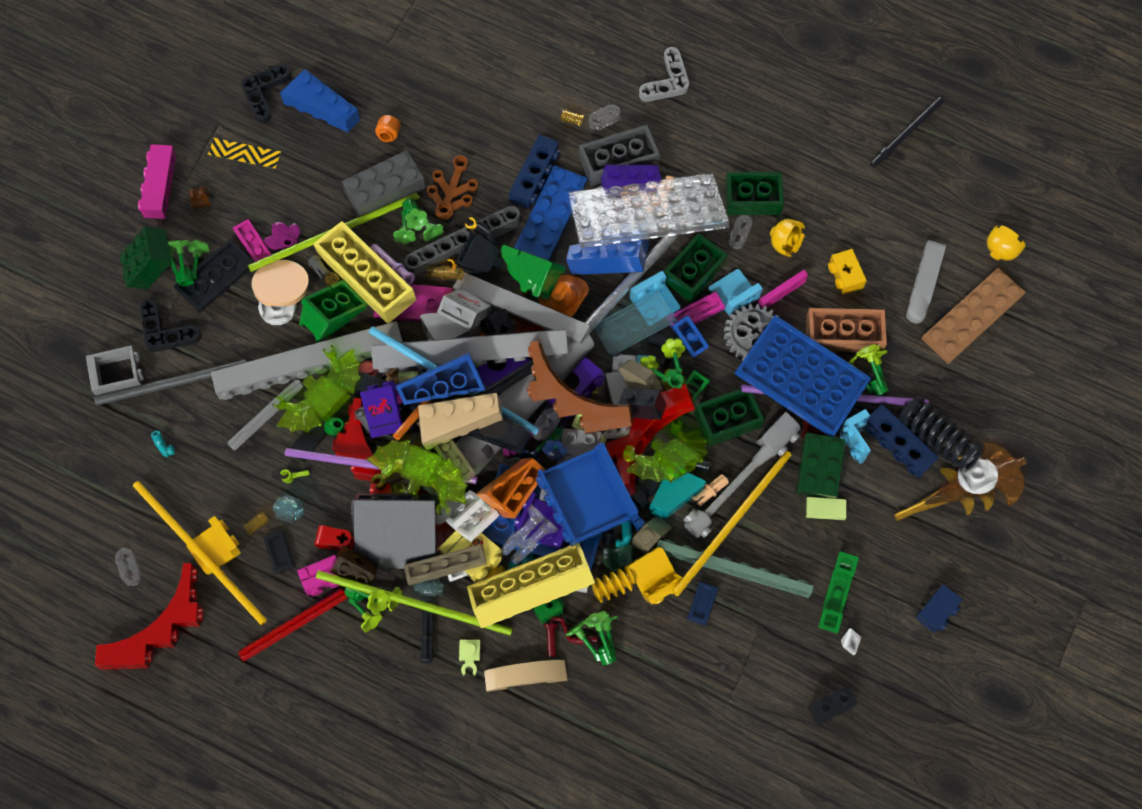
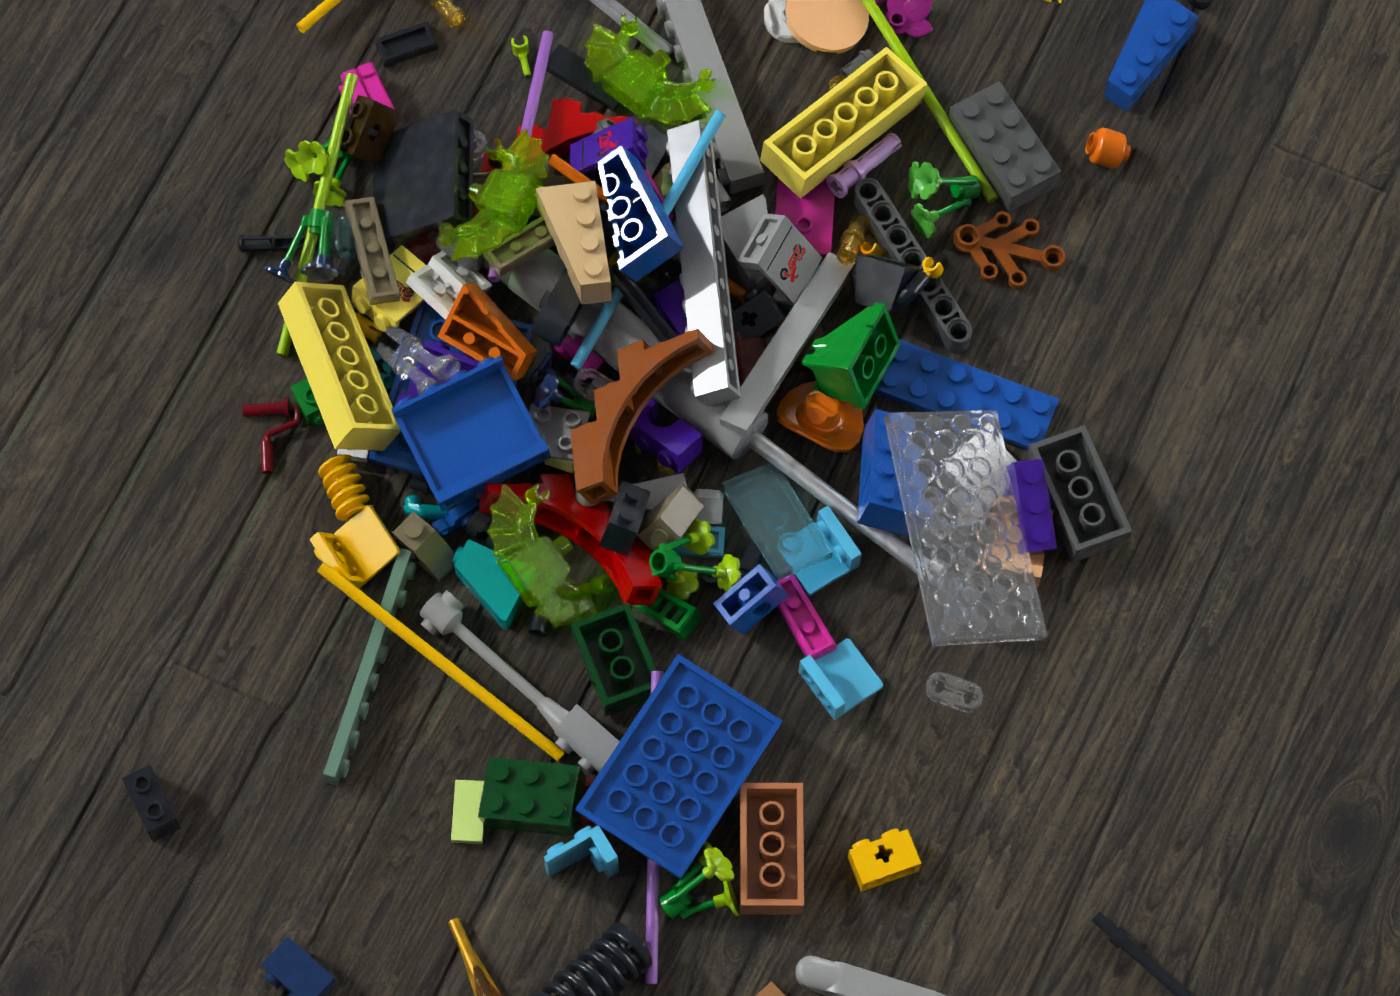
camera: 90 degrees right, 0 degrees up
red axle [238,589,347,661] -> none
clear light blue head [273,495,304,523] -> none
green piece [299,280,368,343] -> none
red piece [314,525,355,551] -> none
green cone [324,417,343,436] -> none
yellowish green plate [459,640,480,676] -> none
tan slope [484,660,567,692] -> none
dark blue brick [509,135,560,209] -> none
clear yellow pin [560,109,584,126] -> none
plant [565,611,618,666] -> none
clear beam [589,104,620,130] -> none
clear green bracket [602,545,635,571] -> none
light grey beam [639,47,689,102] -> none
dark green brick [664,233,728,303] -> none
dark blue tile [687,581,718,626] -> none
light nougat axle [692,474,729,507] -> none
light grey gear [724,304,779,361] -> none
dark green brick [725,172,784,215] -> none
dark pink tile [758,270,808,309] -> none
yellow cylinder [770,219,805,257] -> none
green slope [818,551,859,634] -> none
white slope [841,628,861,655] -> none
dark blue brick [864,405,939,478] -> none
none -> plant [262,208,345,284]

